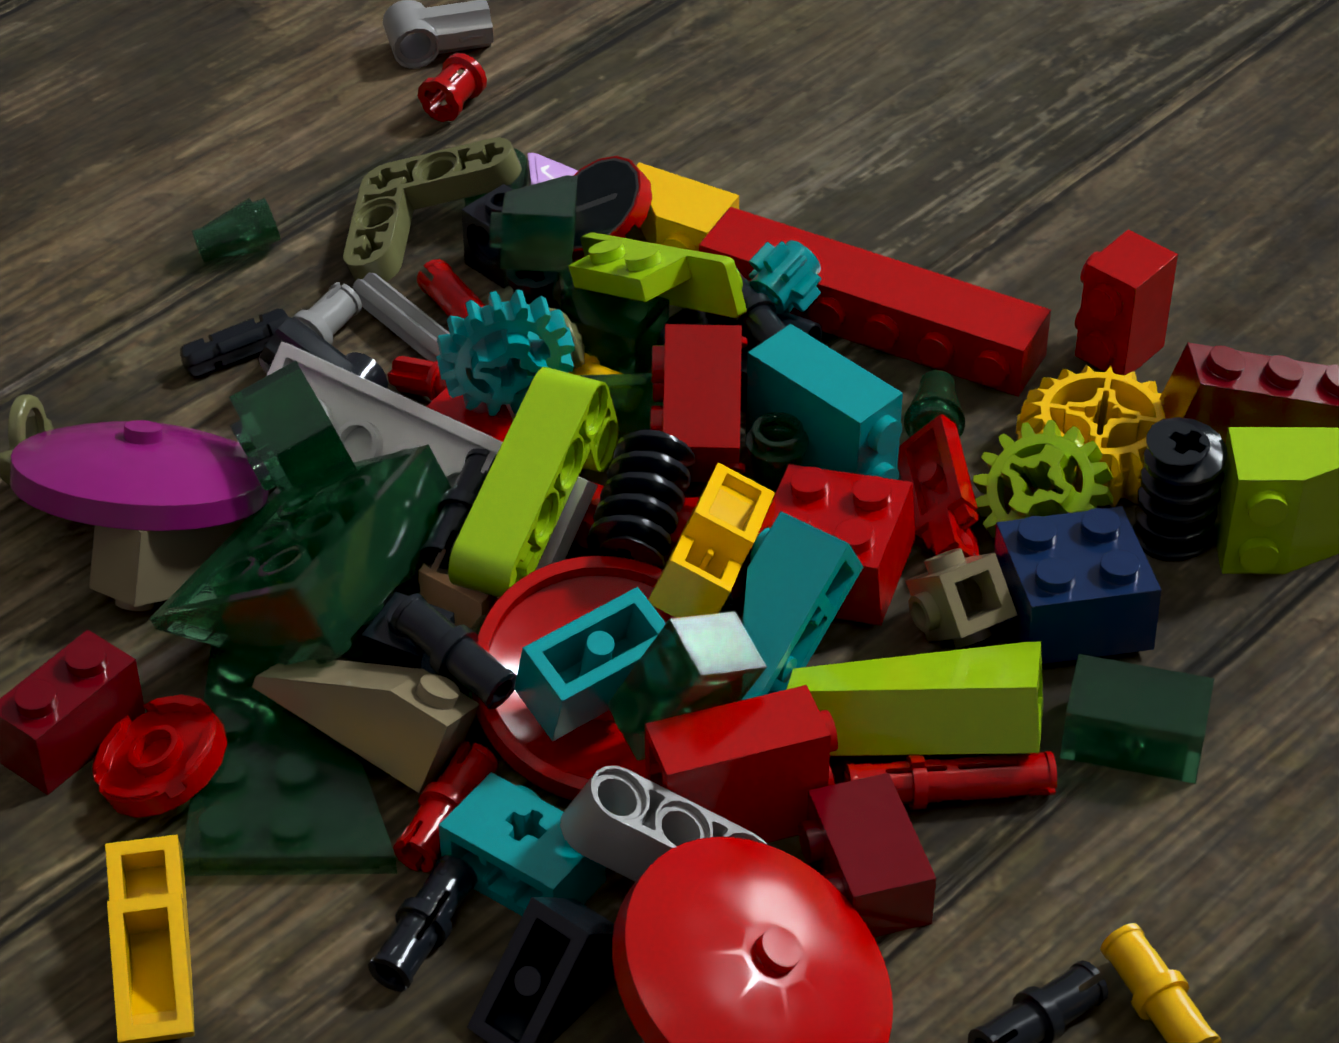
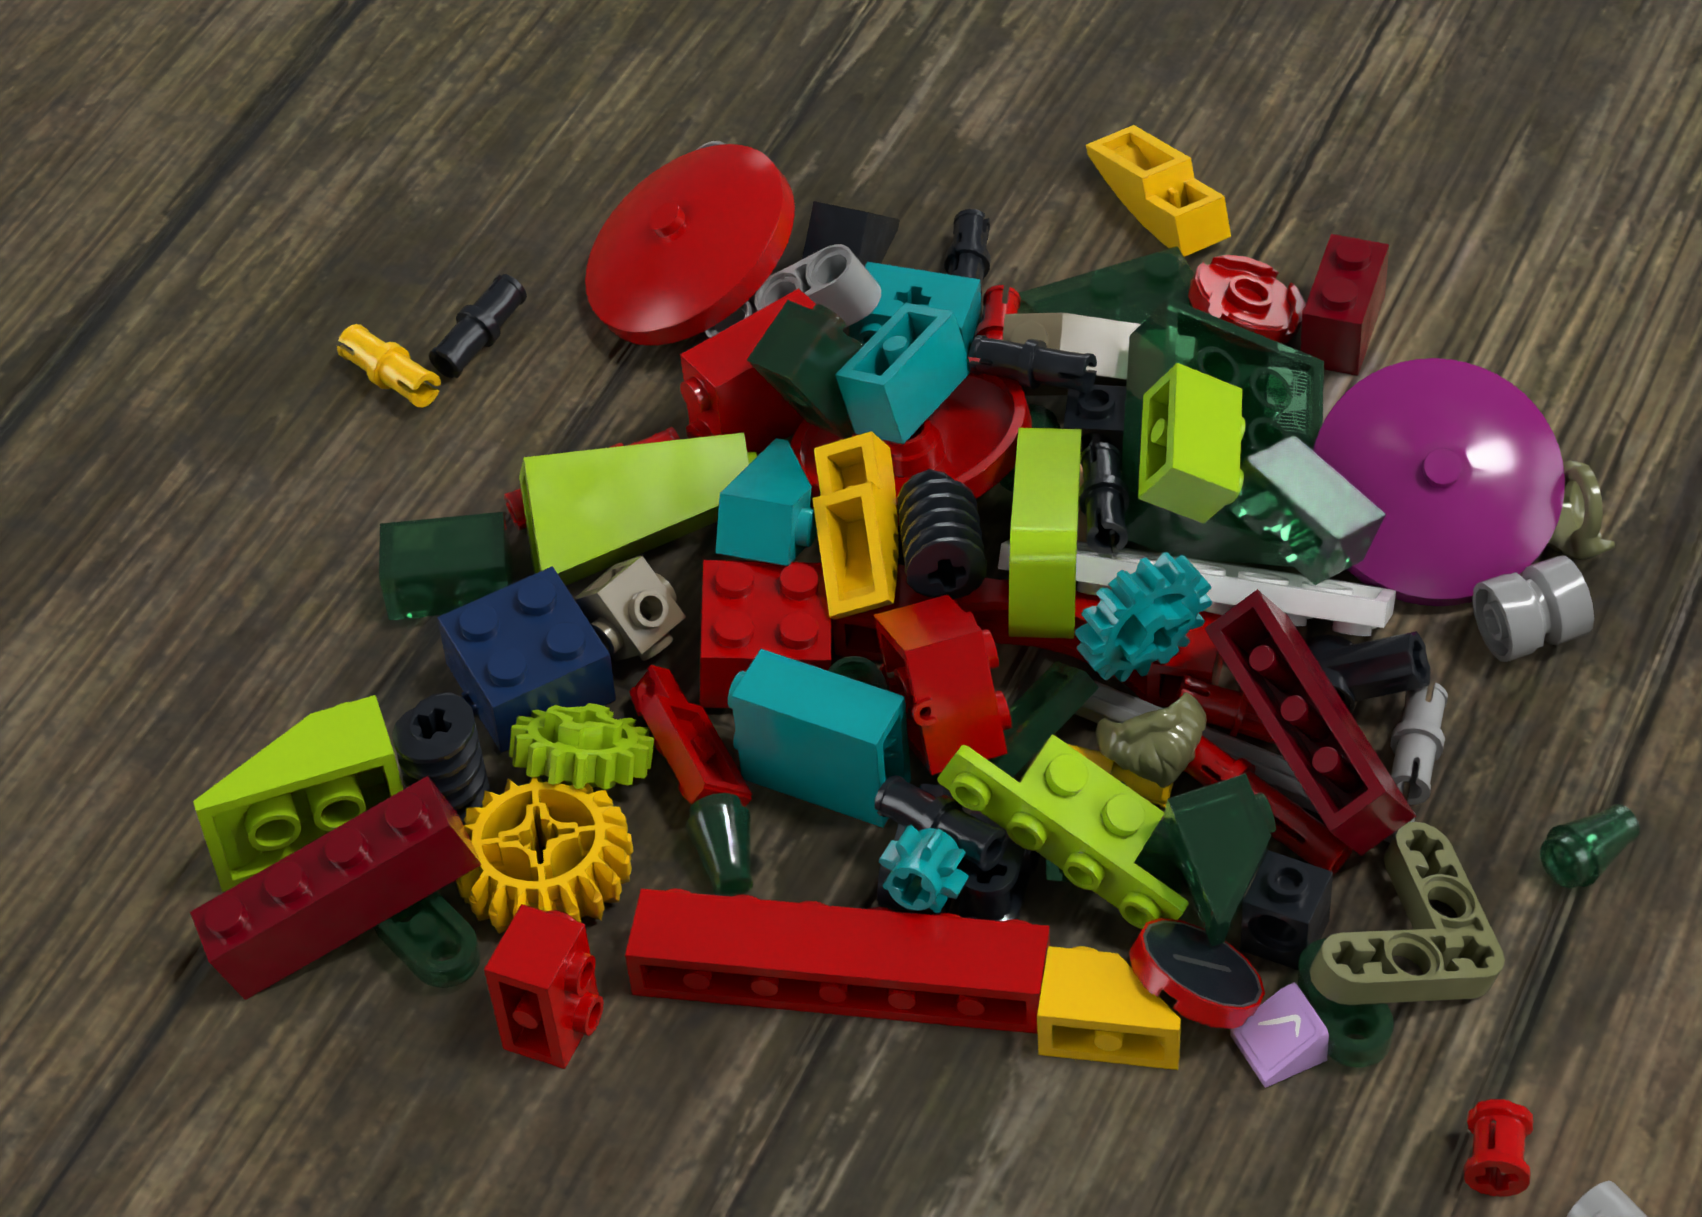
camera: 165 degrees right, 5 degrees up
black axle [180,308,288,378] -> none
dark red brick [798,773,937,937] -> none
none -> lime brick [1138,363,1245,524]
none -> dark red brick [1204,589,1417,856]
none -> light grey wheel [1472,556,1594,662]

